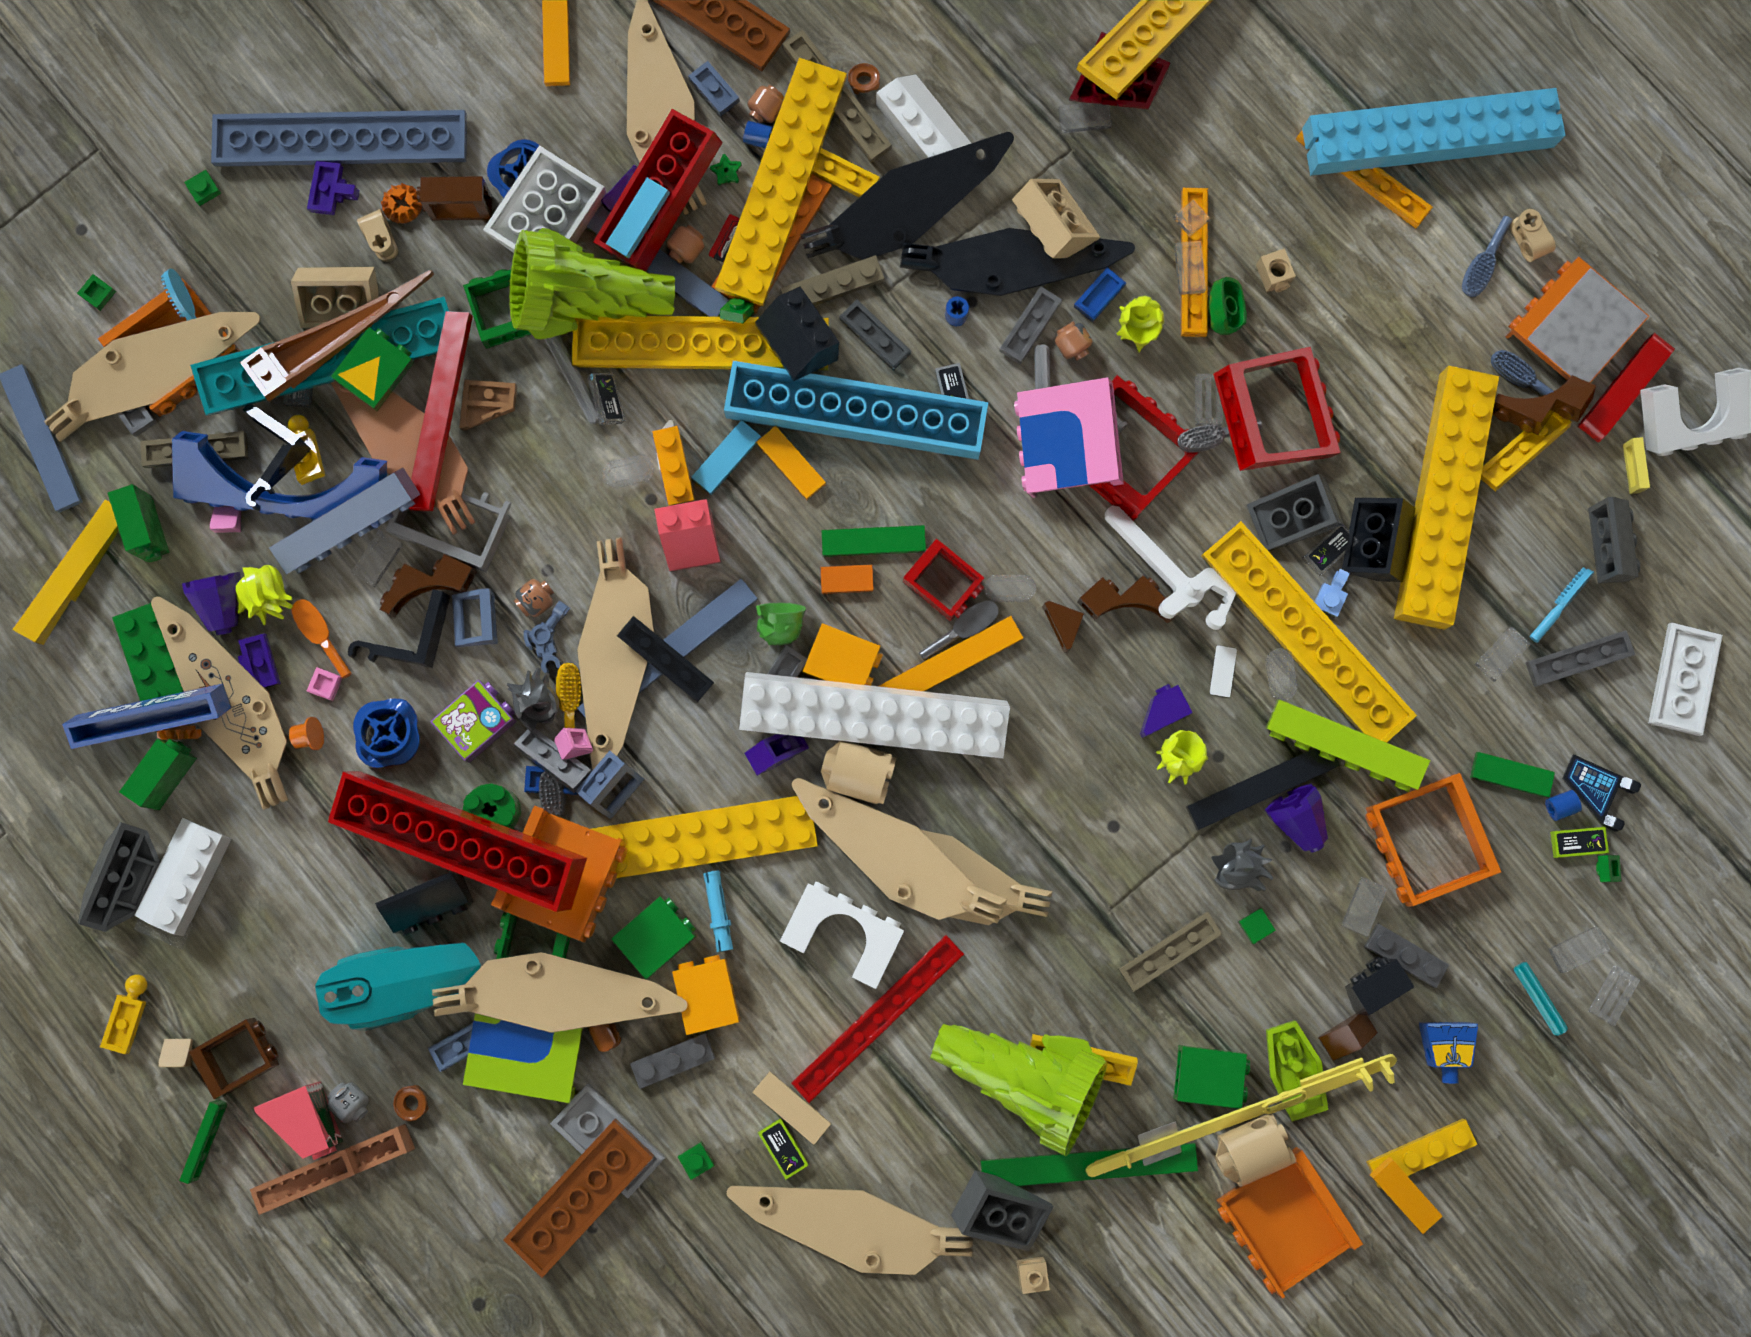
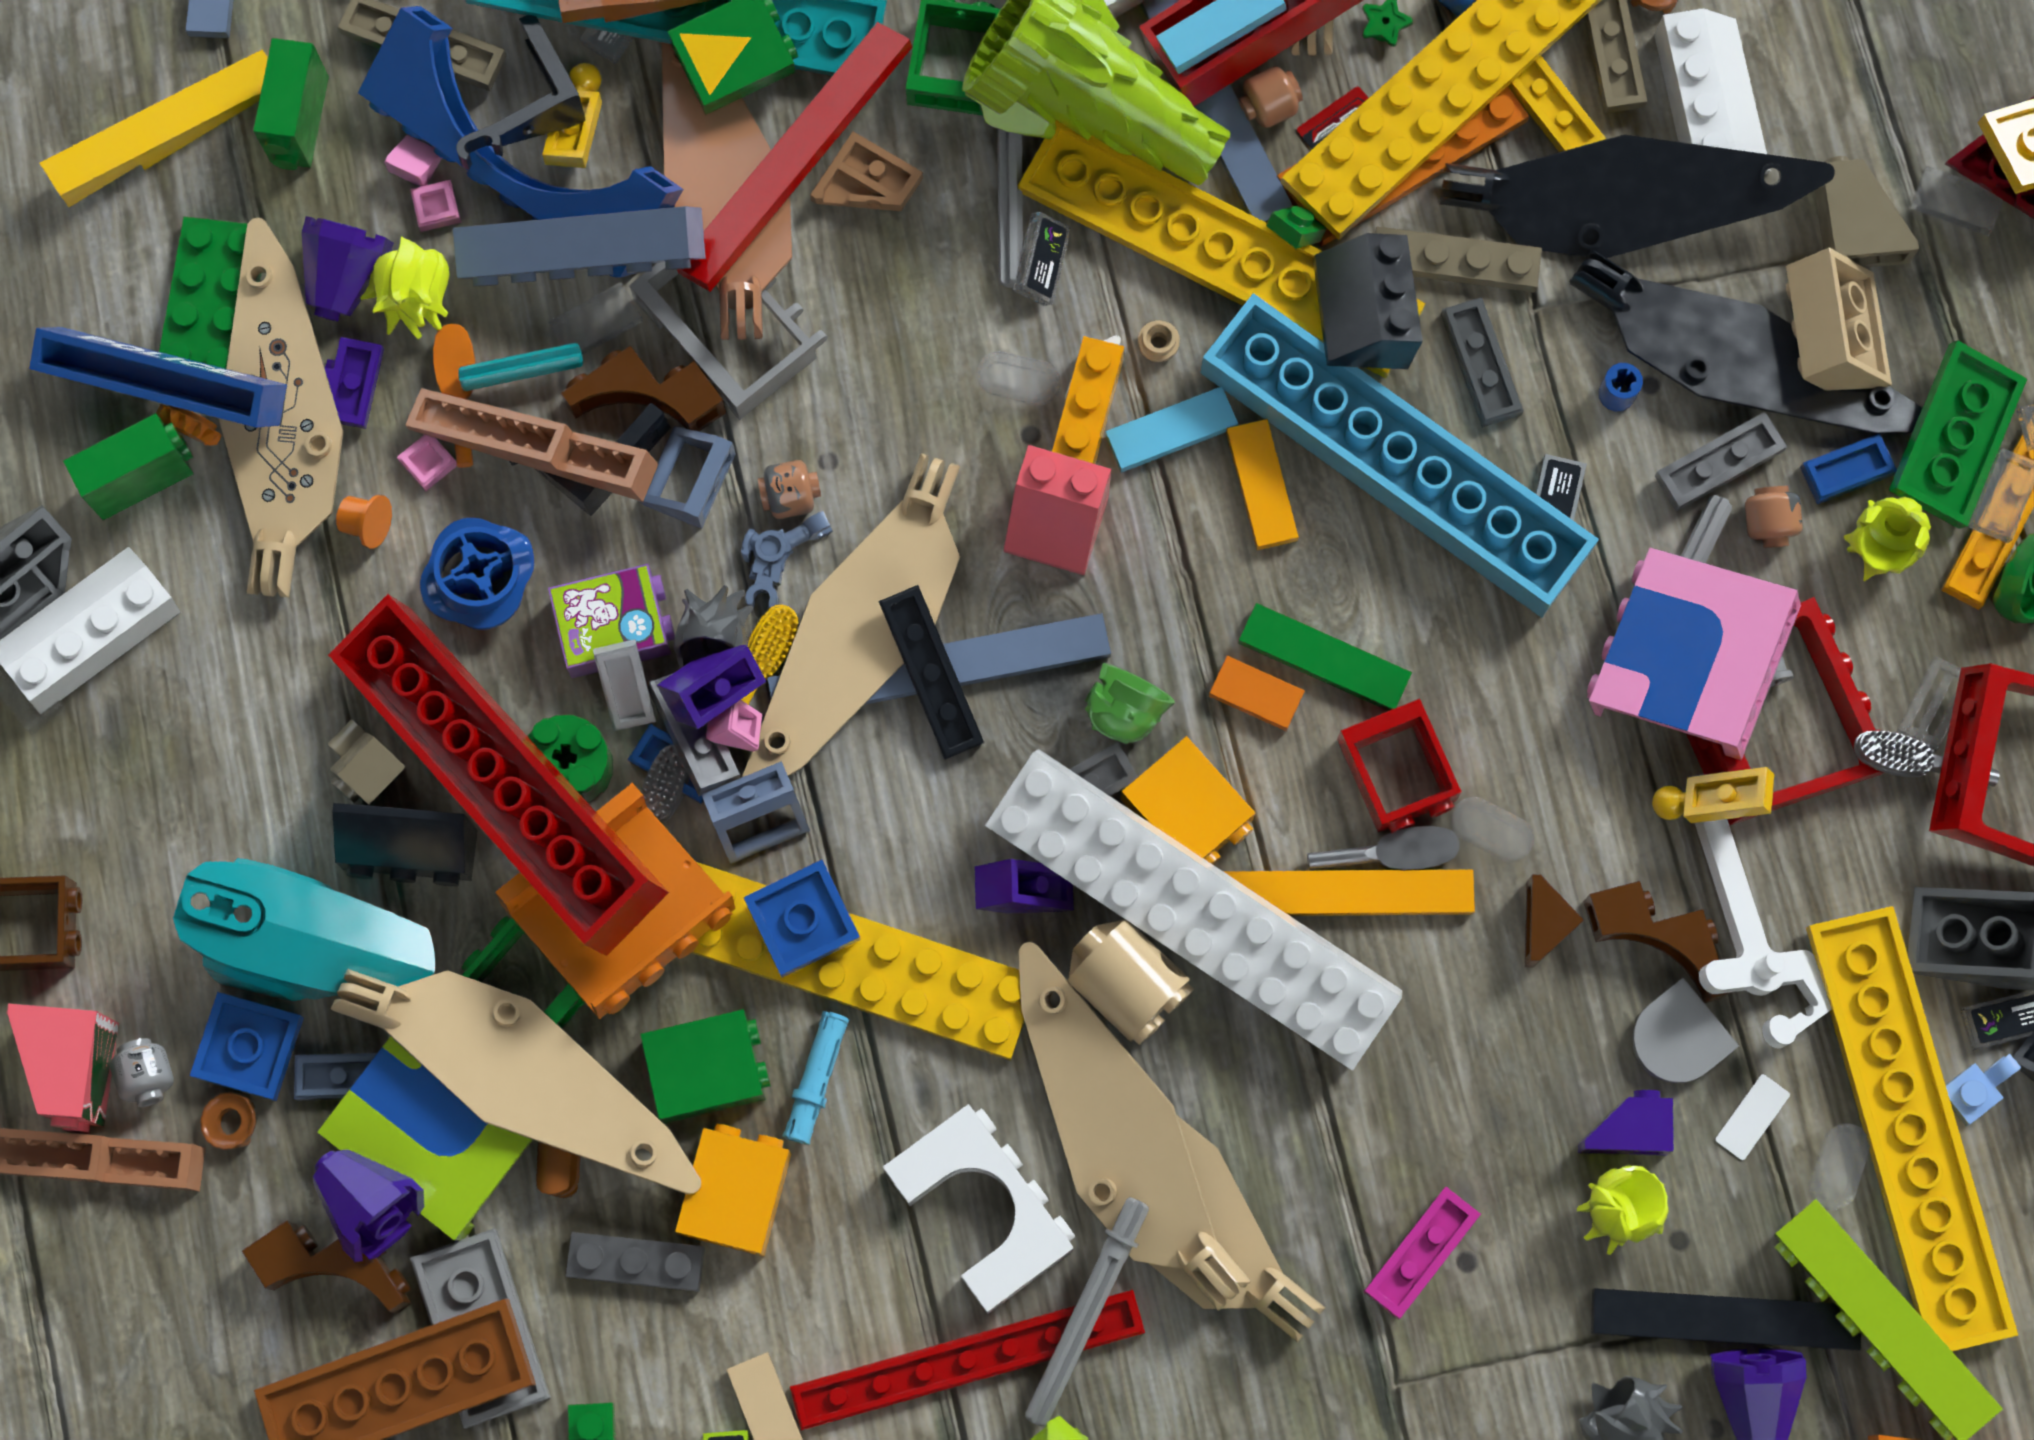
camera: 30 degrees right, 5 degrees down
none -> blue plate [189,992,304,1101]
none -> reddish brown arch [242,1220,411,1314]
none -> dark purple cone [313,1149,425,1262]
none -> dark tan hinge [327,719,406,805]
none -> nougat slope [405,388,658,502]
none -> bright pink tile [410,180,462,232]
none -> teal axle [458,343,583,391]
none -> light grey tile [593,639,656,731]
none -> dark purple slope [657,644,767,729]
none -> blue plate [743,860,861,978]
none -> light grey axle [1025,1197,1149,1427]
none -> tan plate [1138,320,1180,362]
none -> dark pink plate [1363,1186,1481,1320]
none -> light grey tile [1633,978,1739,1083]
none -> yellow plate [1652,767,1774,823]
none -> dark tan slope [1814,156,1919,268]
none -> green plate [1889,340,2027,529]

